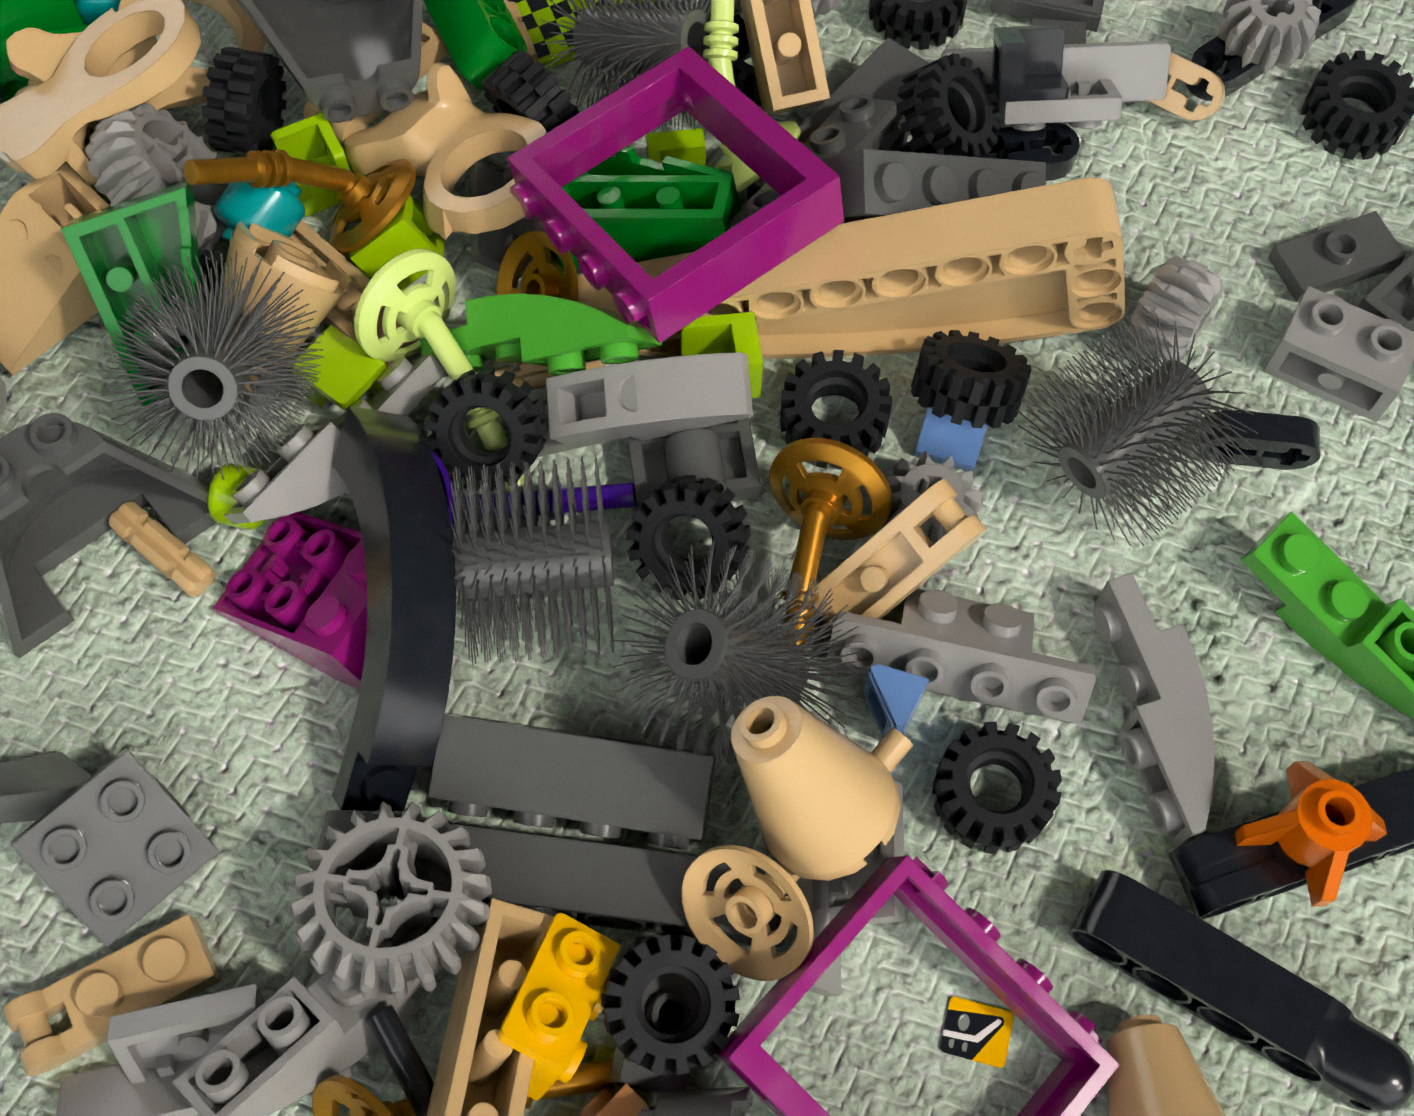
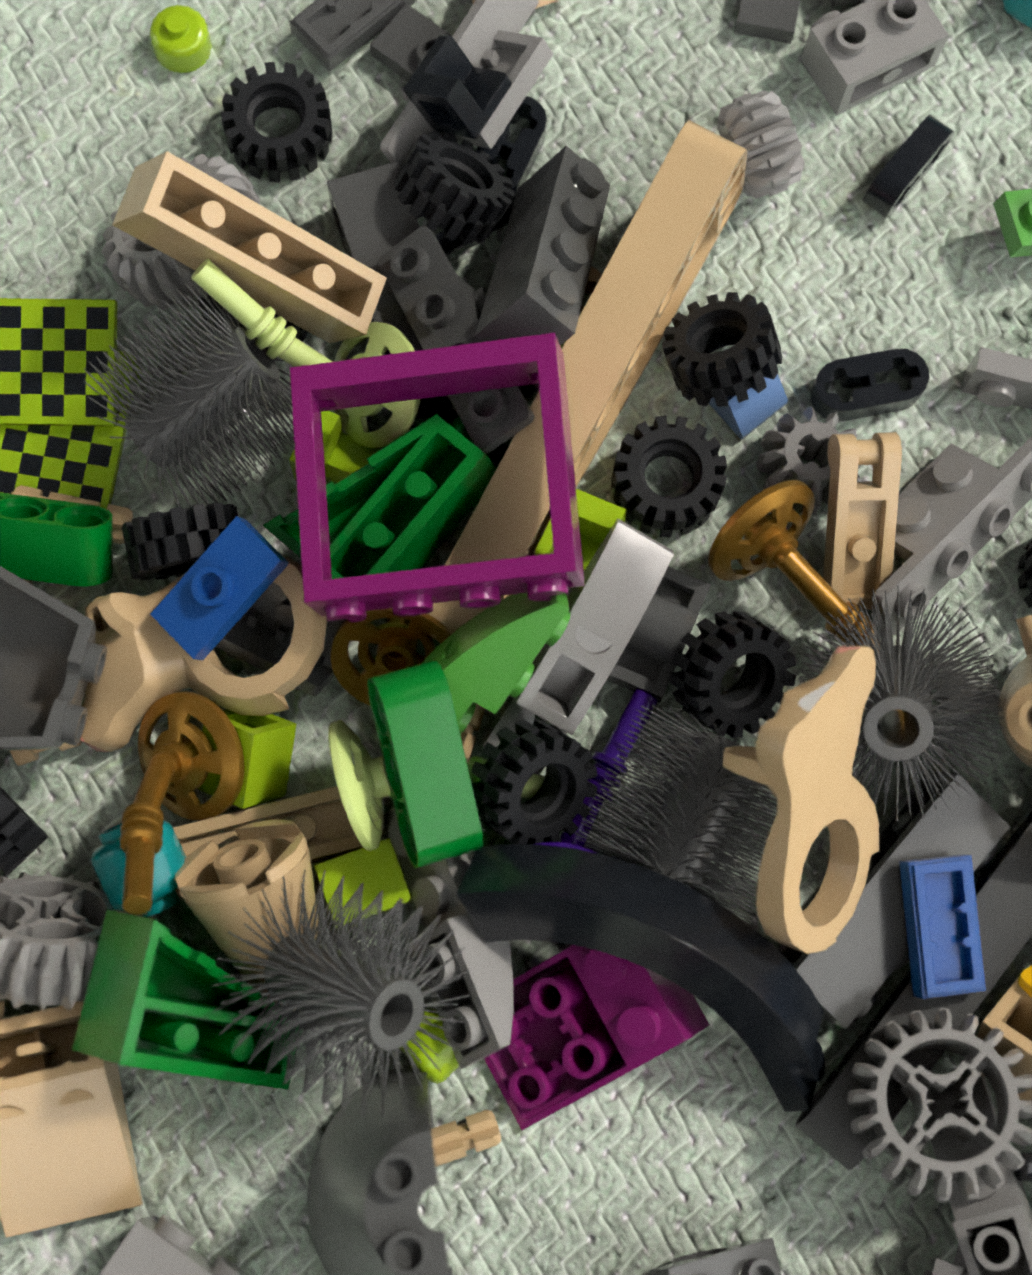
camera: 65 degrees left, 10 degrees up
lime panel [271,112,350,217] -> none
medium blue slope [863,664,929,738] -> none
dark grey piece [1017,311,1258,546] -> none
none -> blue plate [150,516,289,661]
none -> green beam [367,660,483,868]
none -> tan animal [723,646,879,954]
none -> black beam [810,349,929,421]
none -> blue plate [899,854,986,999]

